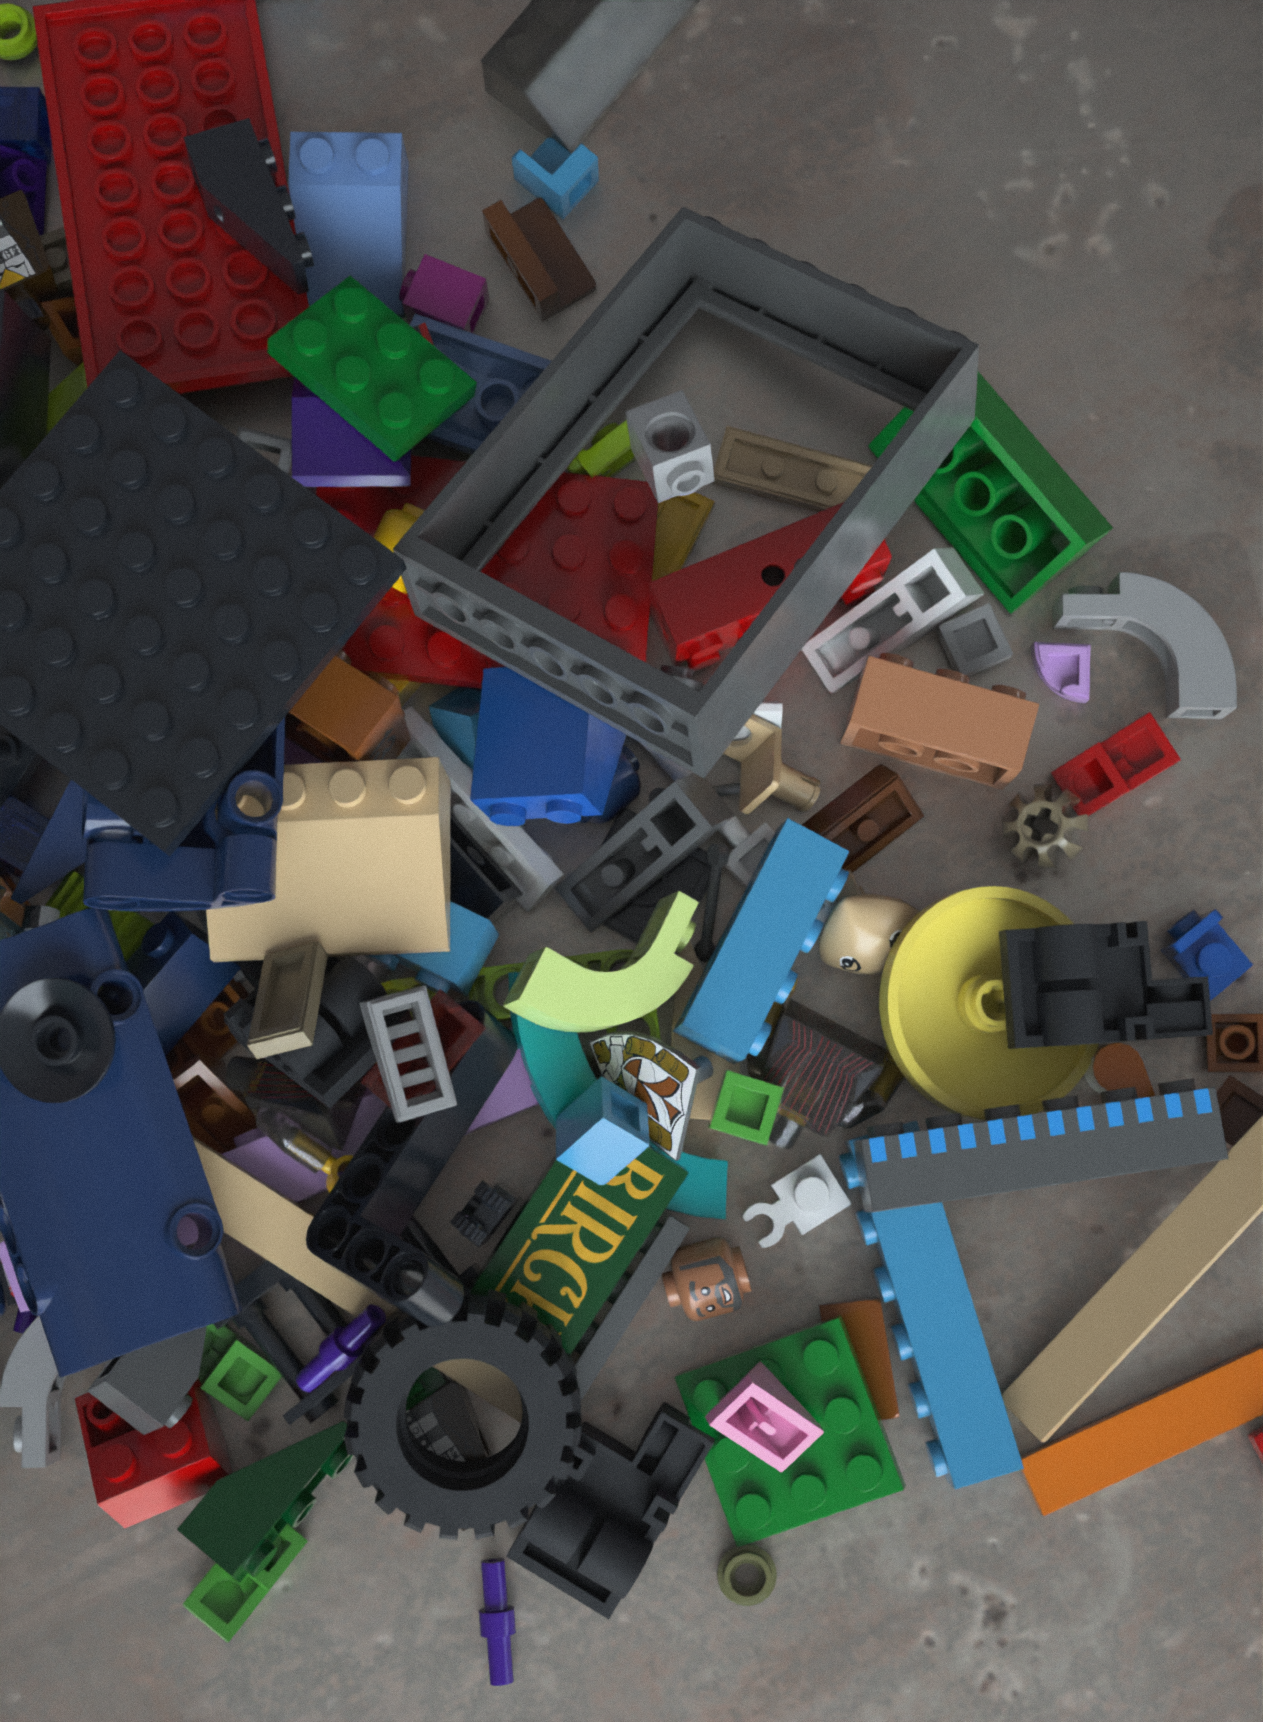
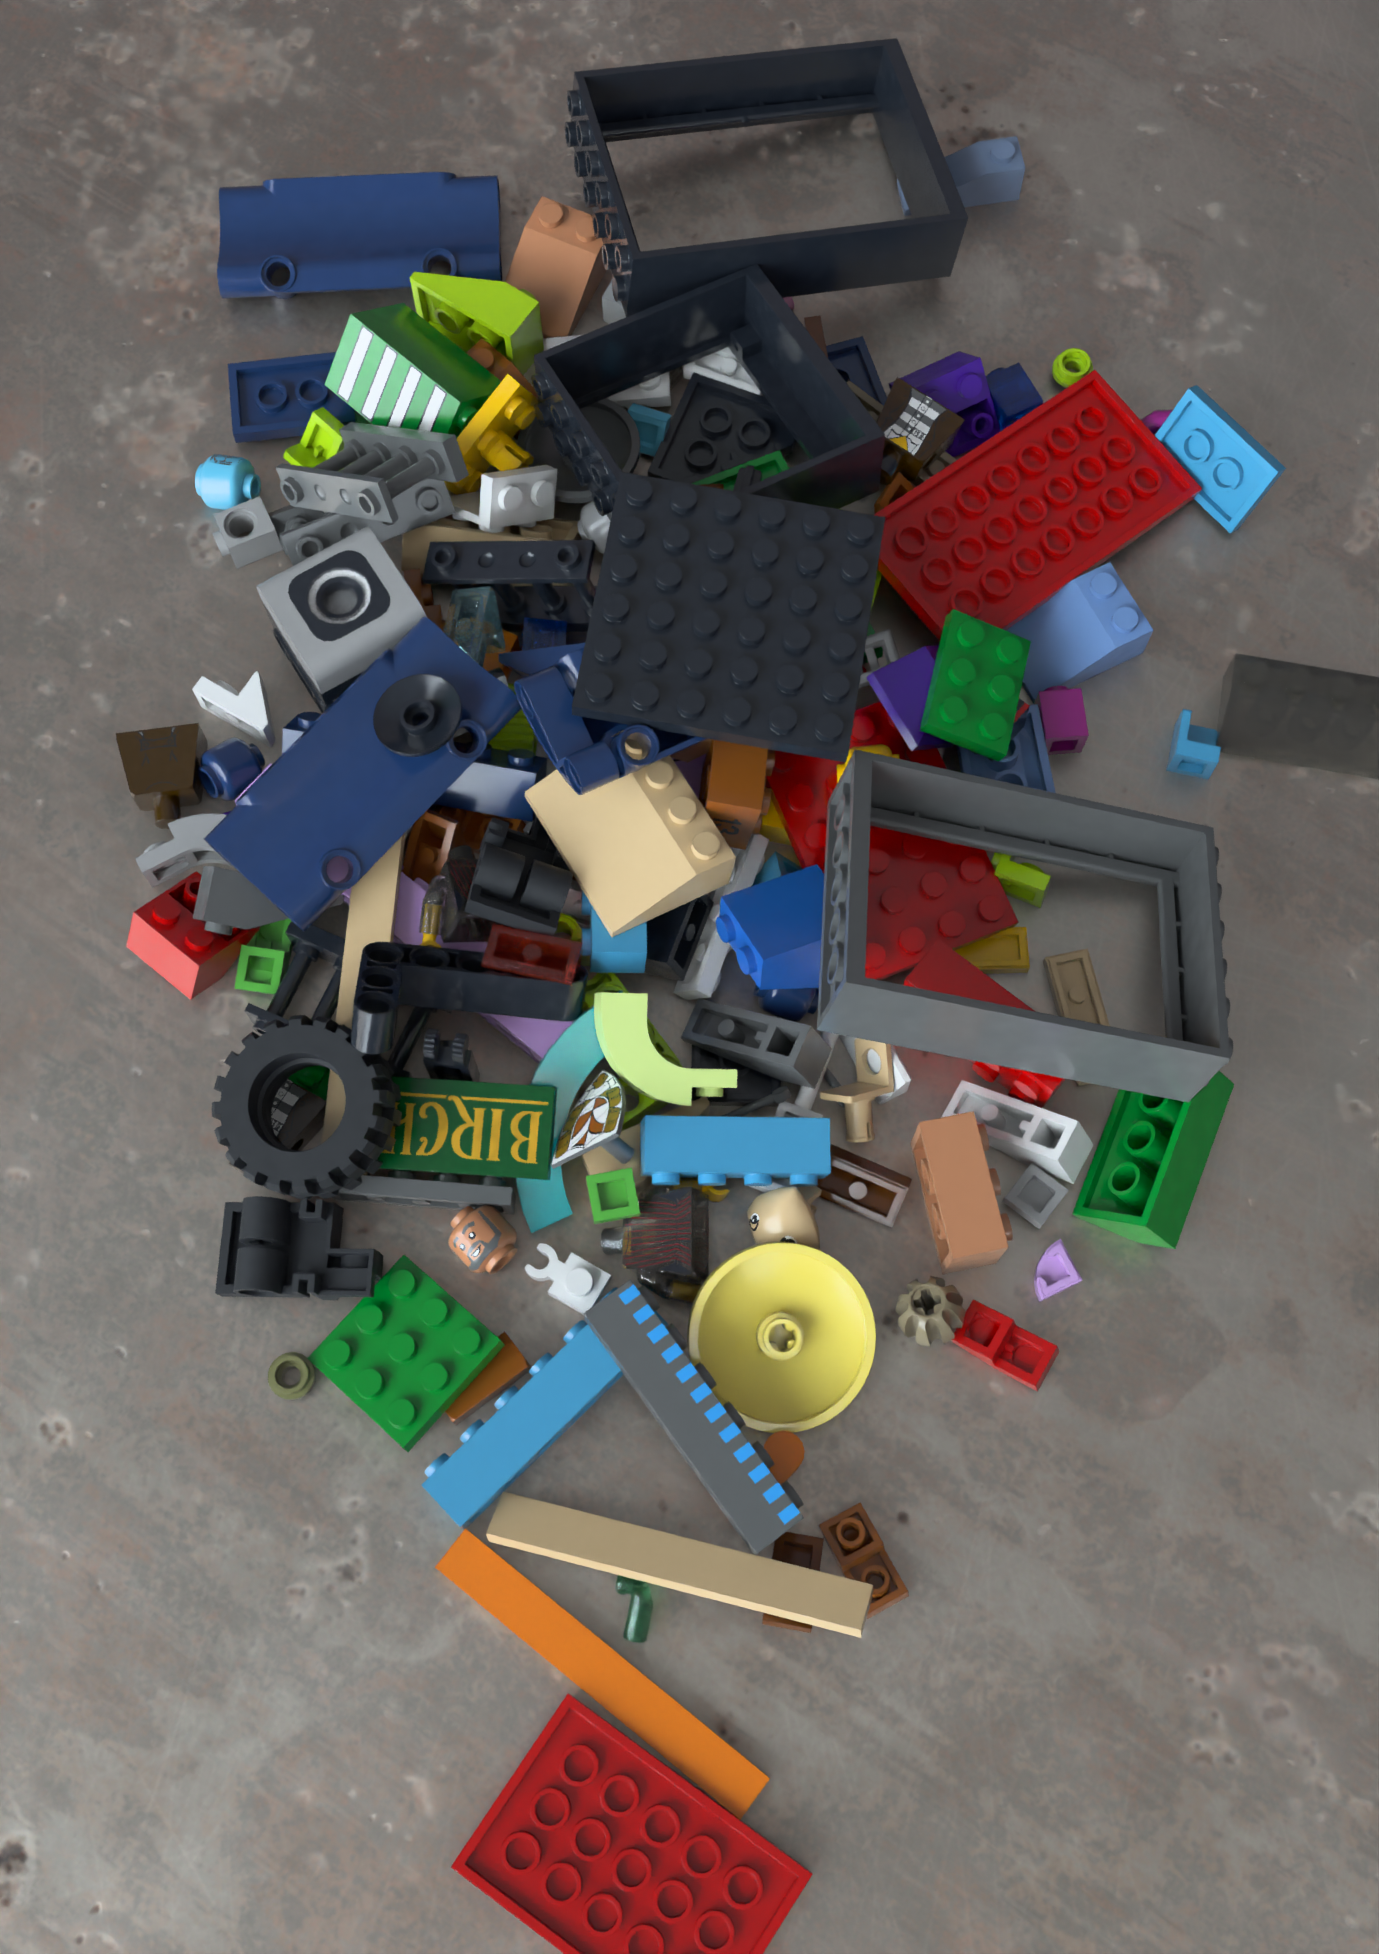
camera: 60 degrees right, 10 degrees down
dark green slope [177,1421,354,1583] -> none
bright green slope [182,1524,308,1643] -> none
black slope [183,118,314,295] -> none
dark tan tile [247,941,328,1059] -> none
dark purple bar [296,1304,386,1393] -> none
light grey slope [359,986,457,1123] -> none
dark purple bar [479,1558,516,1686] -> none
reddish brown panel [482,198,596,322] -> none
dark azure panel [556,1076,650,1185] -> none
light grey brick [625,390,715,503] -> none
bright pink slope [705,1361,824,1473] -> none
black plate [999,921,1213,1049] -> none
light grey arch [1052,572,1237,719] -> none
blue bracket [1160,908,1253,1001] -> none
none -> clear green arm [615,1575,653,1643]

